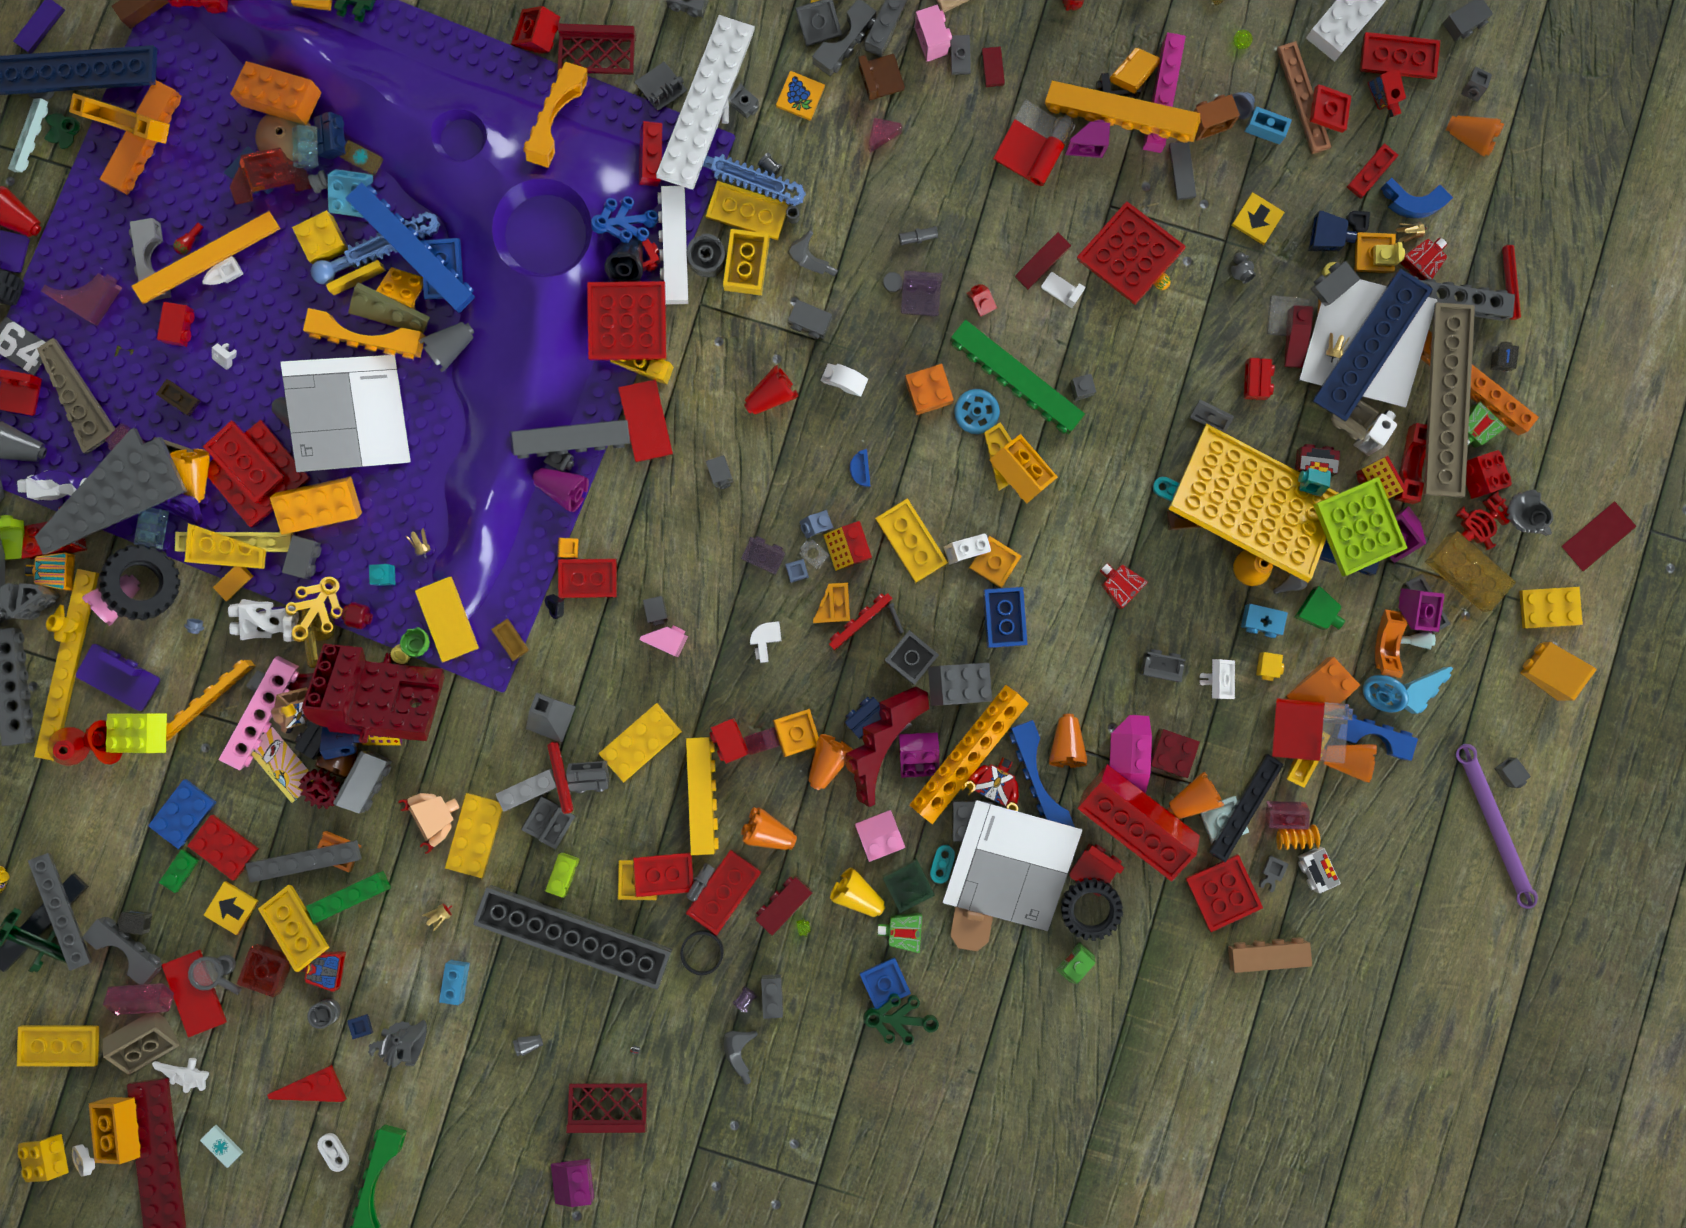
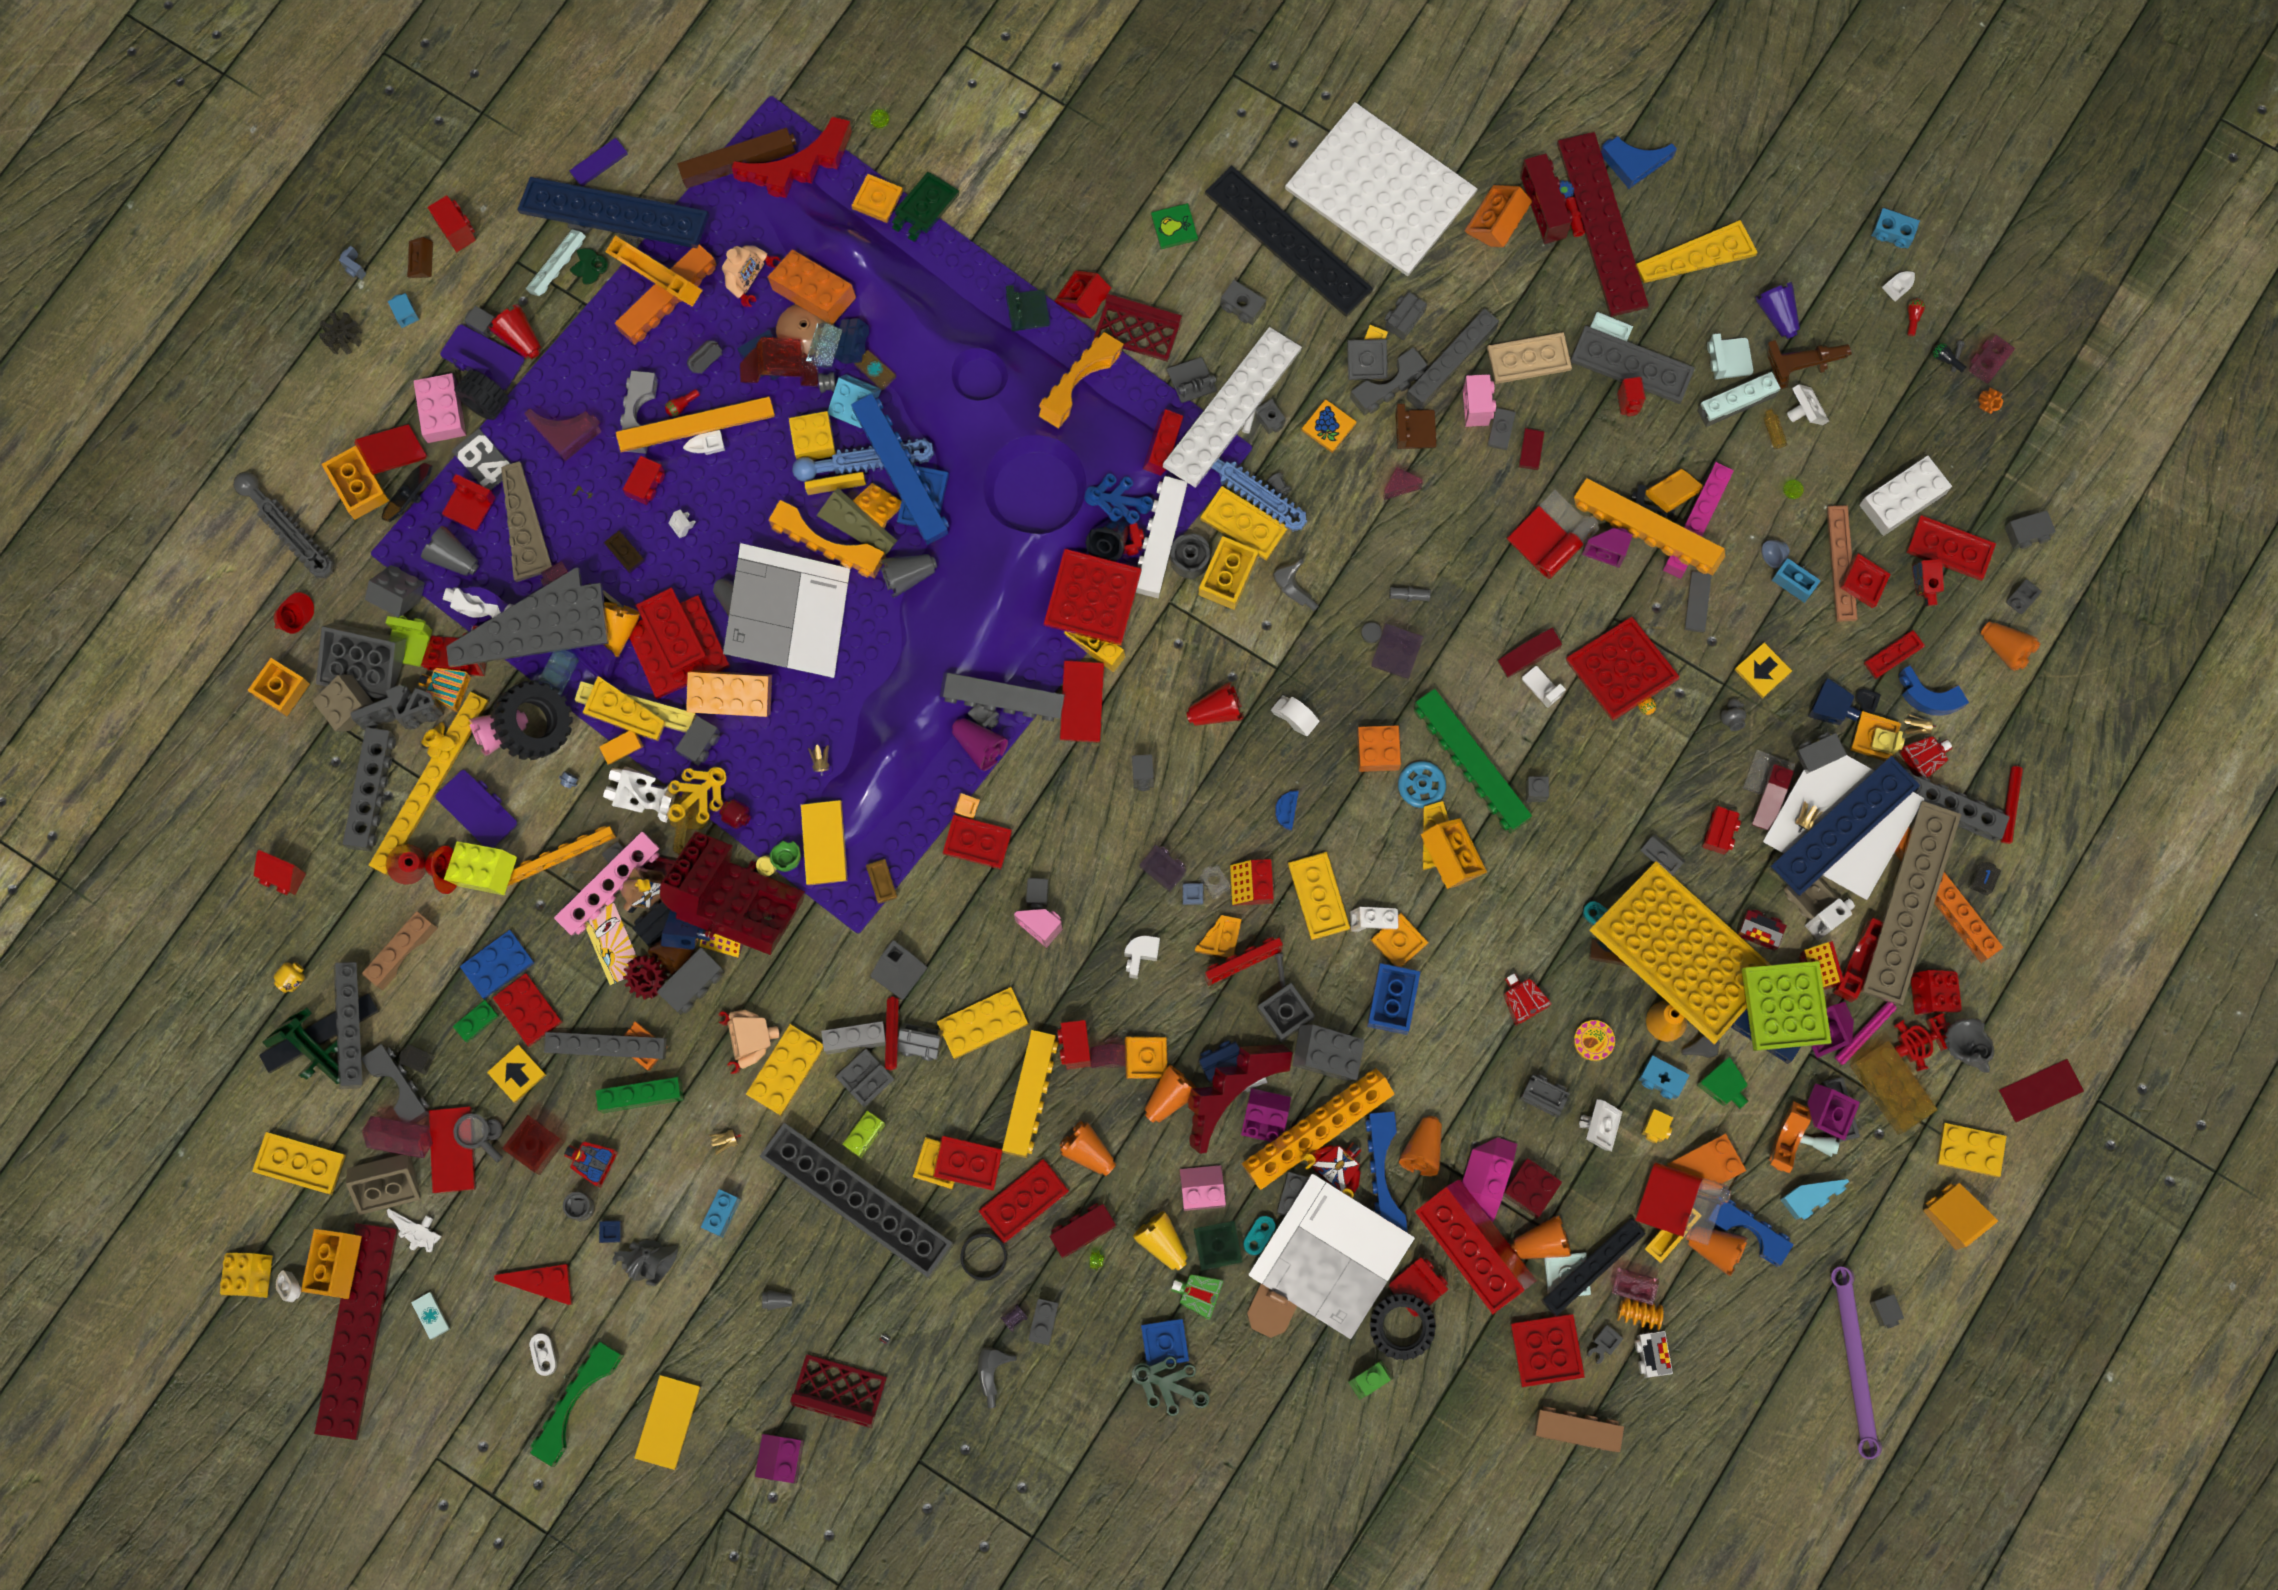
camera: 20 degrees right, 10 degrees down
yellow plate [258,885,330,972] -> none
teal brick [369,564,395,586] -> none
black tile [544,594,564,619] -> none
dark grey axle [686,863,715,901] -> none
dark grey hinge [786,206,800,224] -> none
dark grey brick [788,300,832,339] -> none
sand blue bracket [800,510,833,538] -> none
bracket [967,284,997,317] -> none
dark orange brick [1193,94,1240,141] -> none
teal brick [1298,468,1331,497] -> none
dark azure plate [1362,675,1409,712] -> none
bright green torso [1468,402,1506,448] -> none
none -> medium nougat arch [362,911,437,990]
none -> yellow tile [634,1375,701,1470]
none -> dark grey piece [687,340,722,374]
none -> light nougat torso [722,245,781,307]
none -> clear green bracket [1006,285,1050,331]
none -> yellow tile [1574,1020,1615,1061]
none -> dark pink axle [1835,1002,1896,1065]

